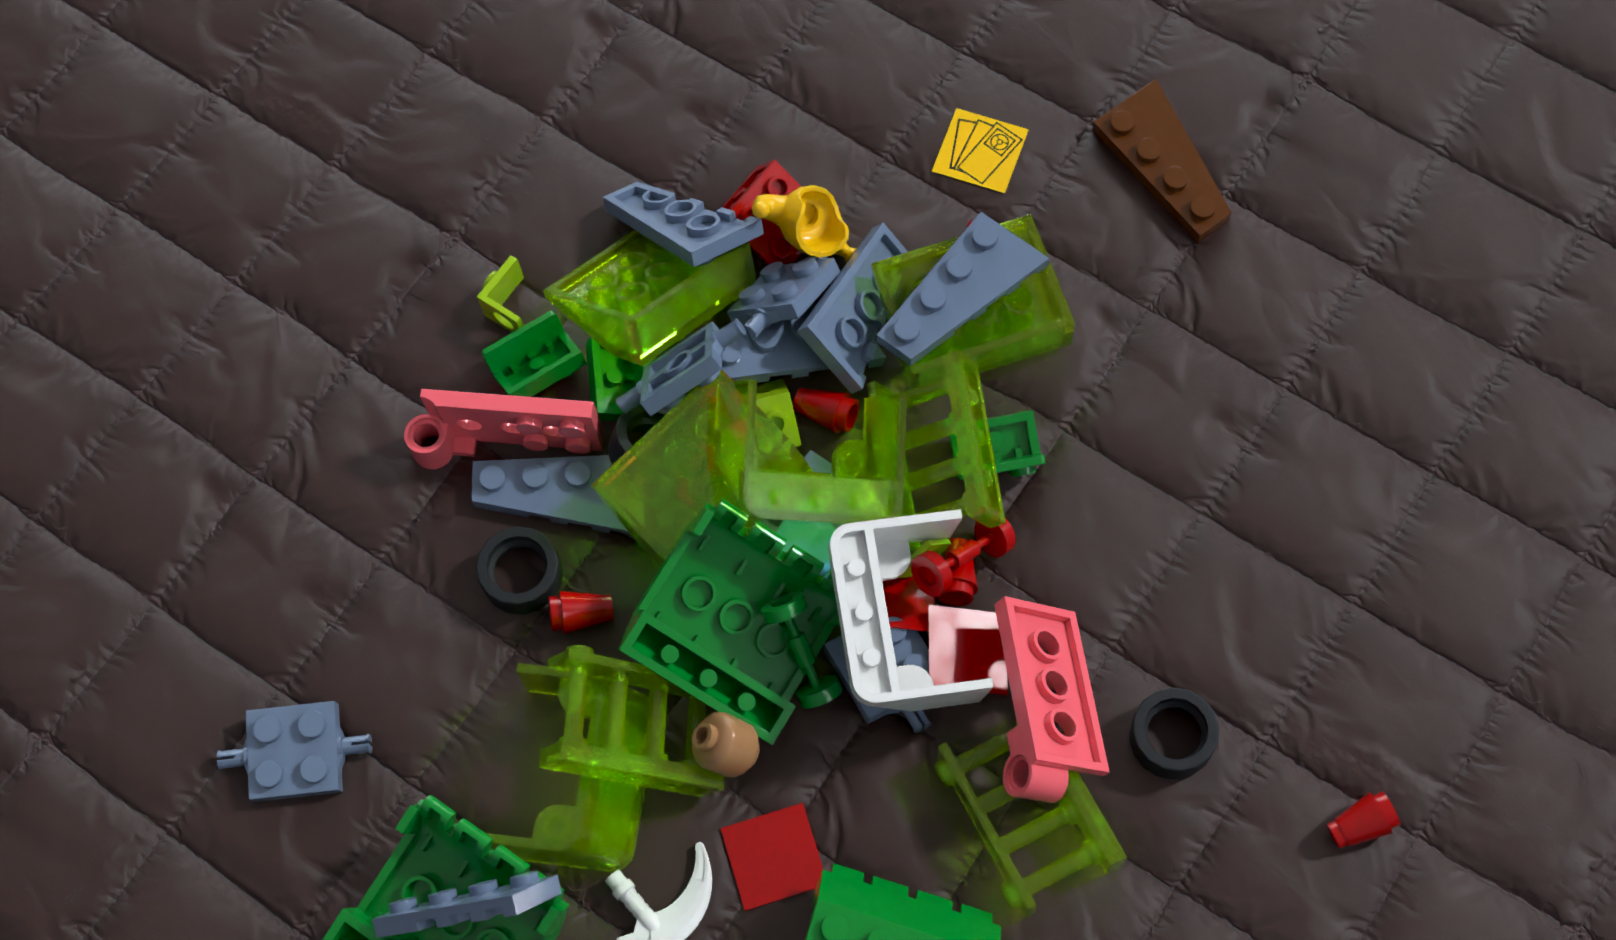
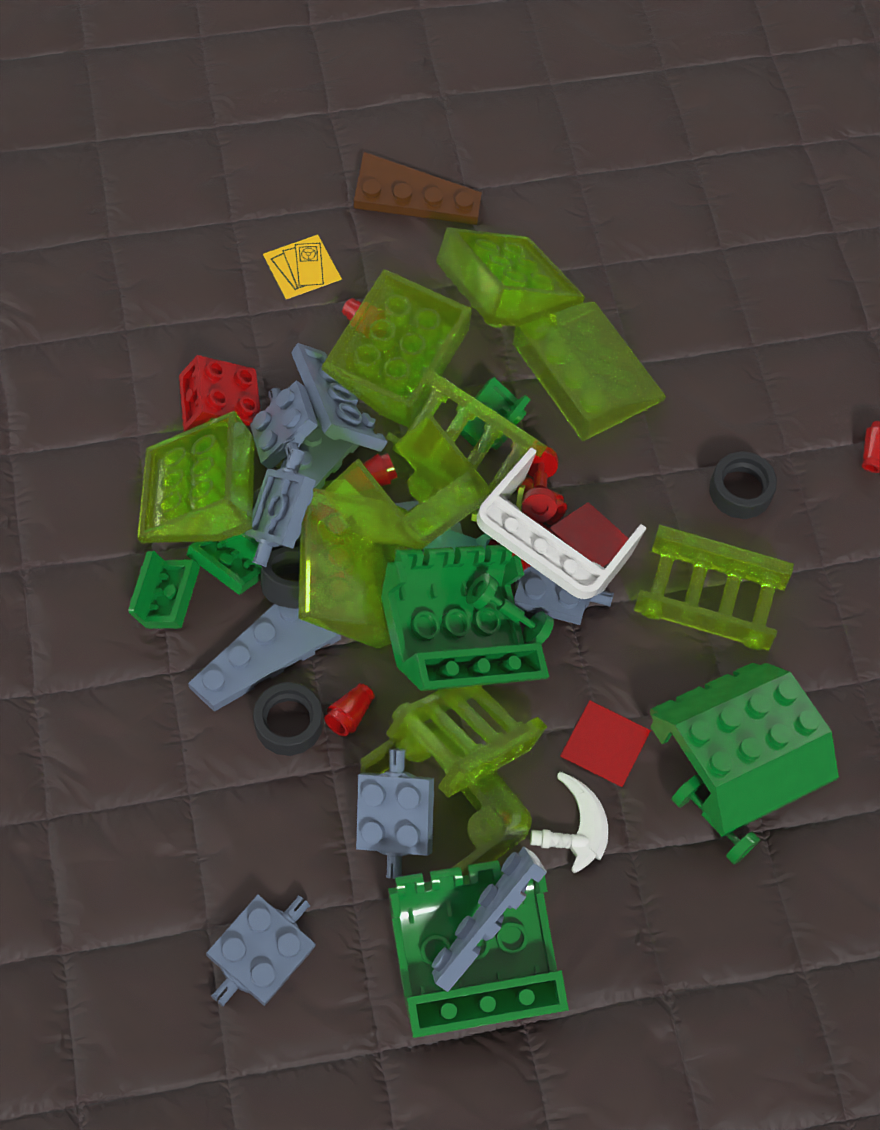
camera: 55 degrees left, 5 degrees down
coral hinge [404,389,604,469] -> none
lime bracket [477,255,524,333] -> none
sand blue wing [603,182,764,267] -> none
medium nougat head [691,712,760,777] -> none
yellow piece [752,185,857,263] -> none
sand blue wing [877,212,1050,366] -> none
coral hinge [994,596,1110,803] -> none
none -> sand blue plate [356,748,434,879]
none -> clear neon green slope [436,227,585,328]
none -> clear neon green slope [513,302,666,441]

